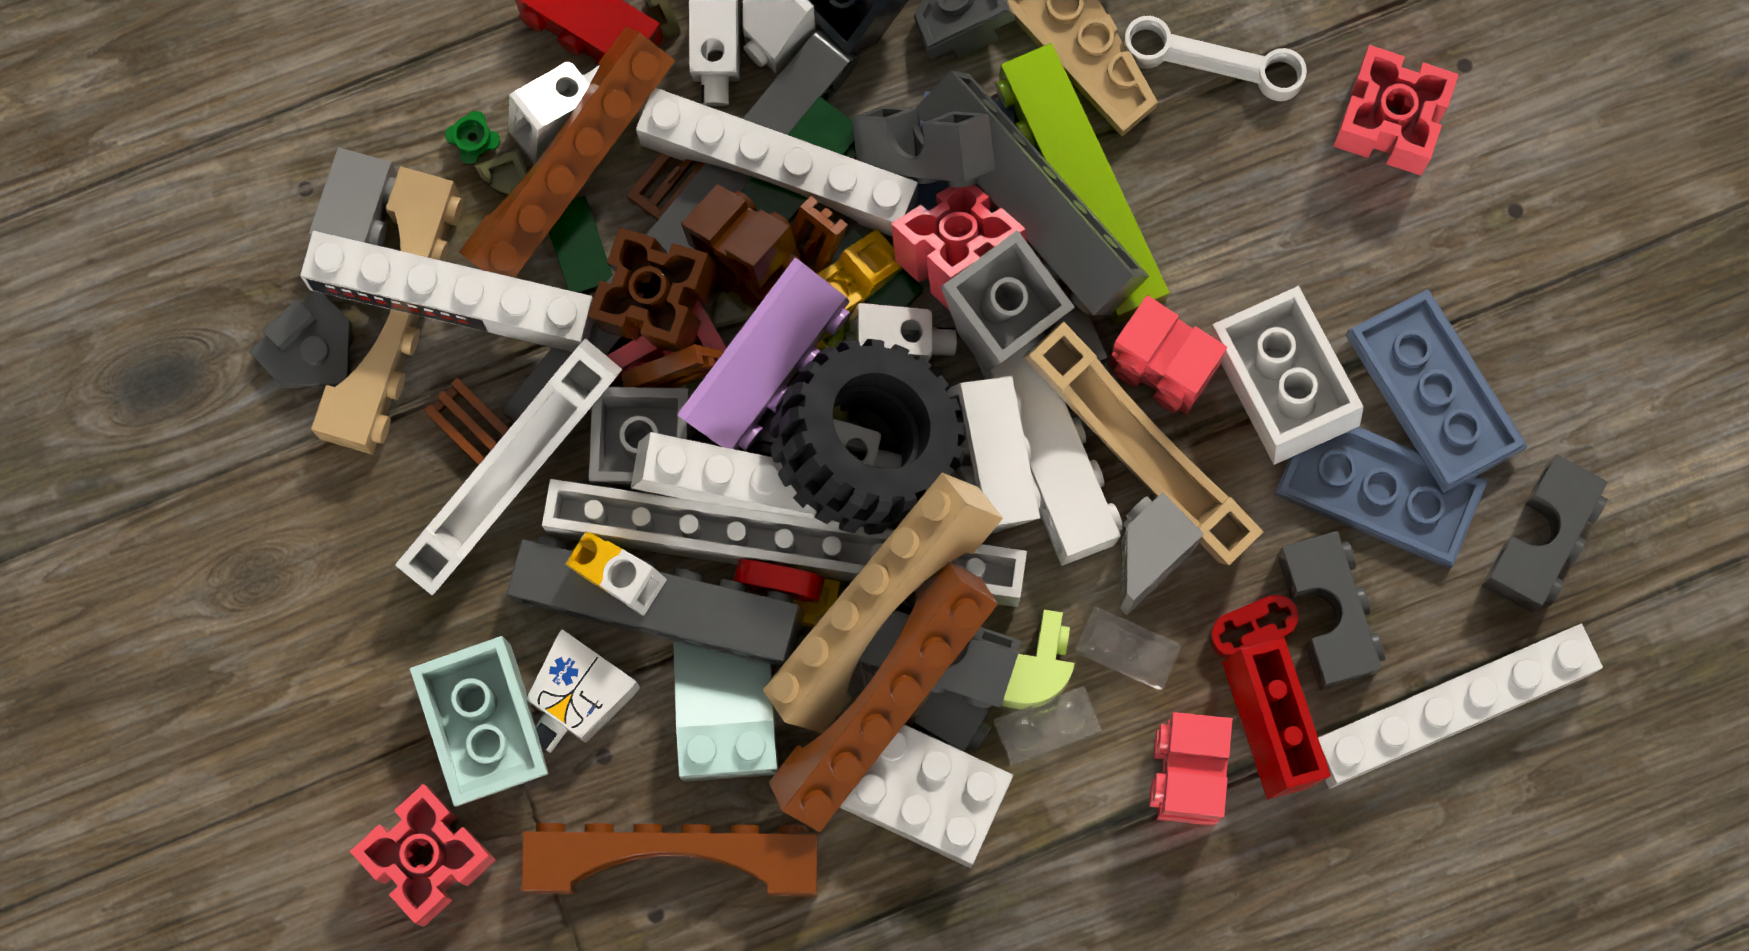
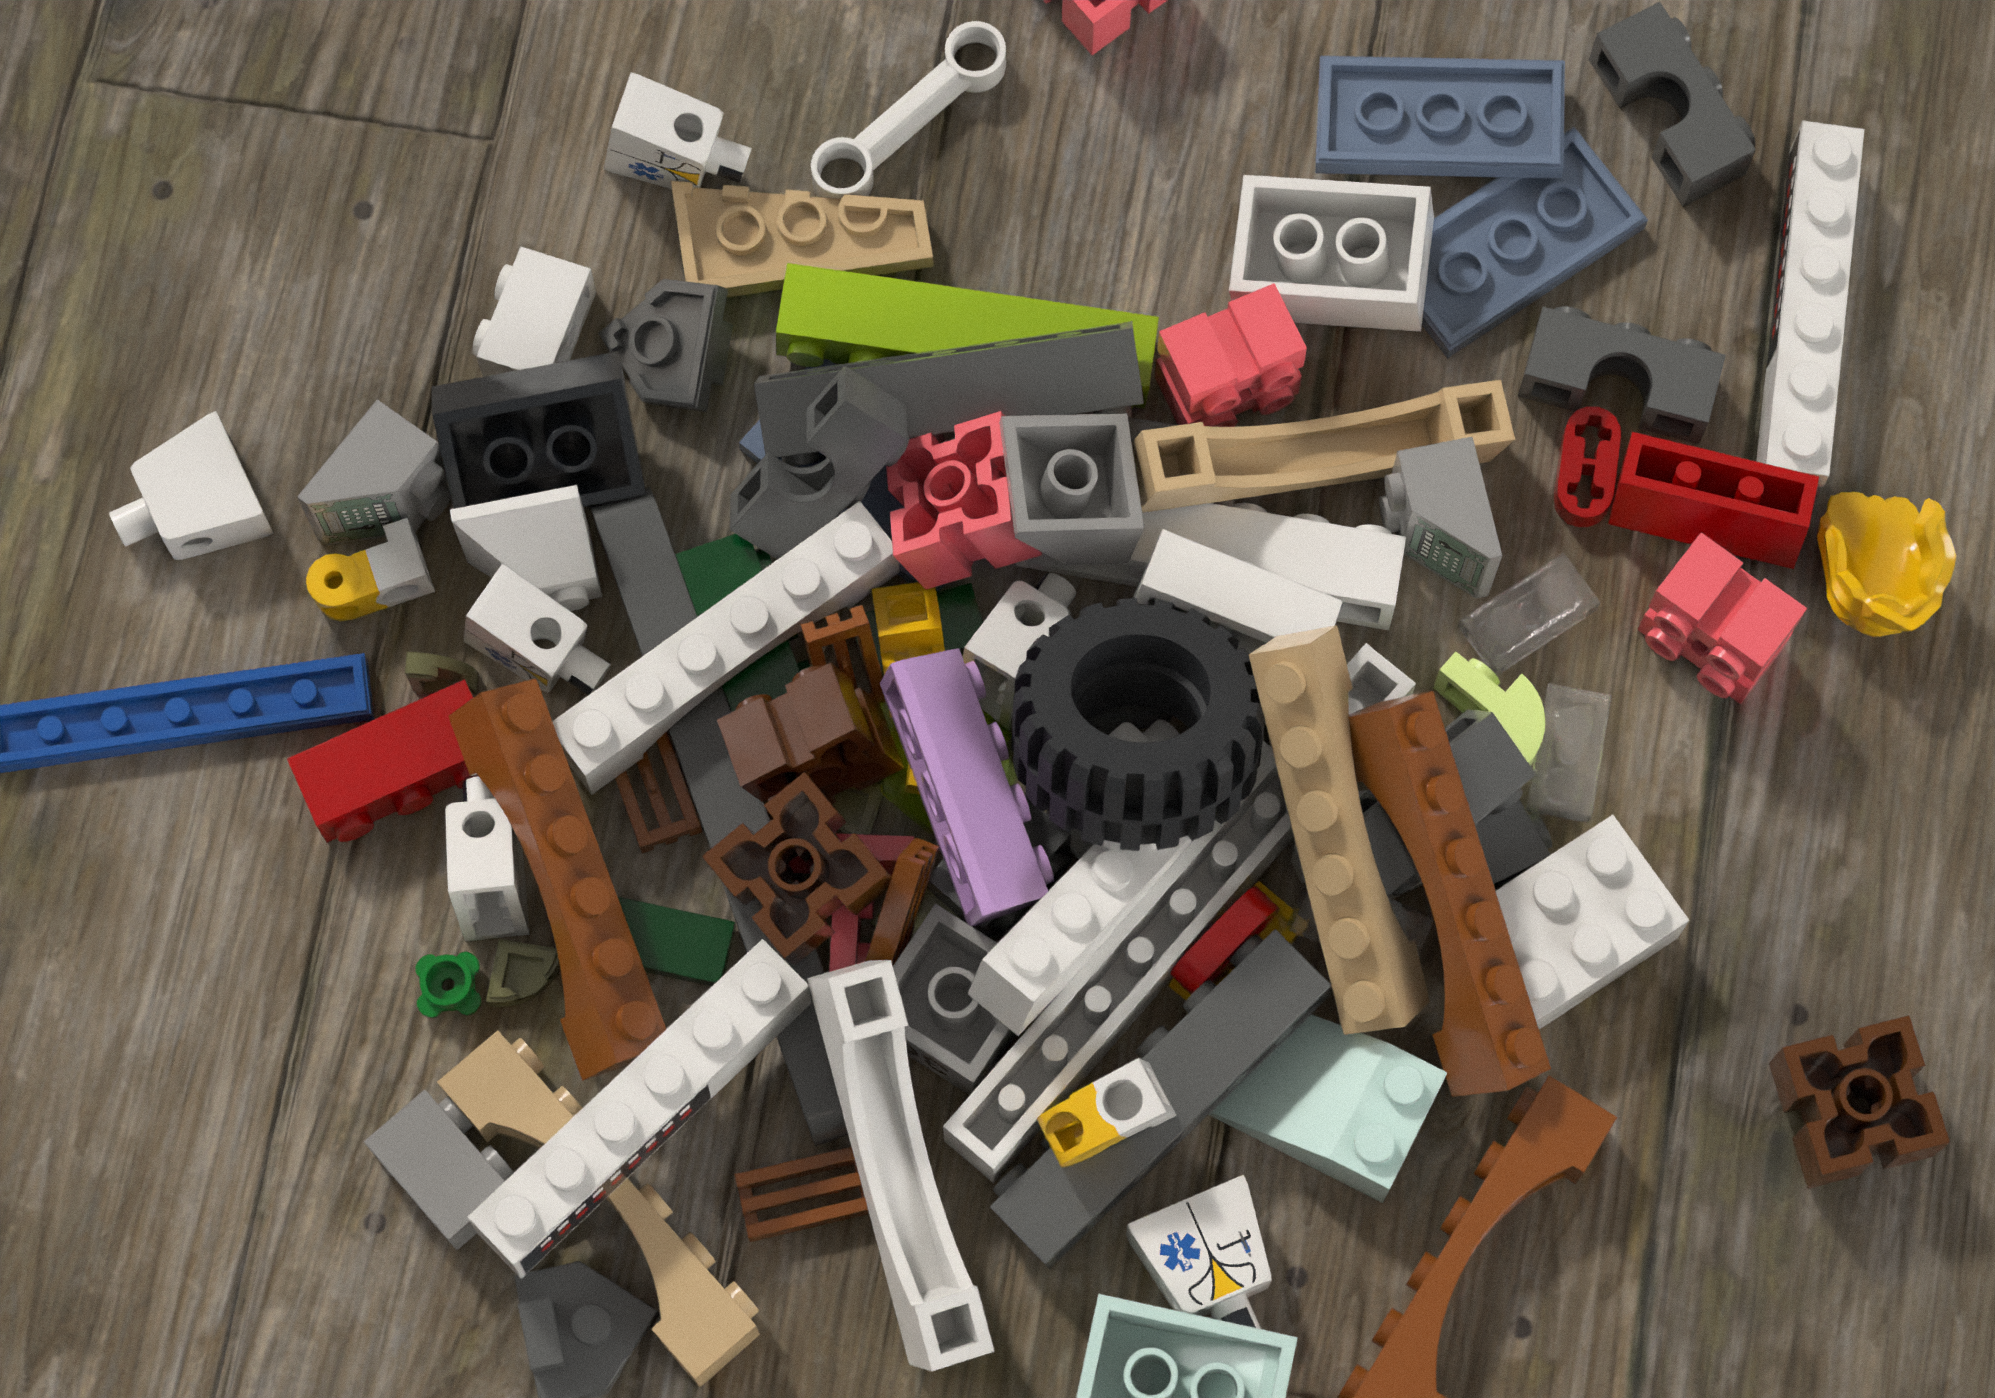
camera: 60 degrees left, 5 degrees down
none -> yellow hair [1817,492,1956,637]

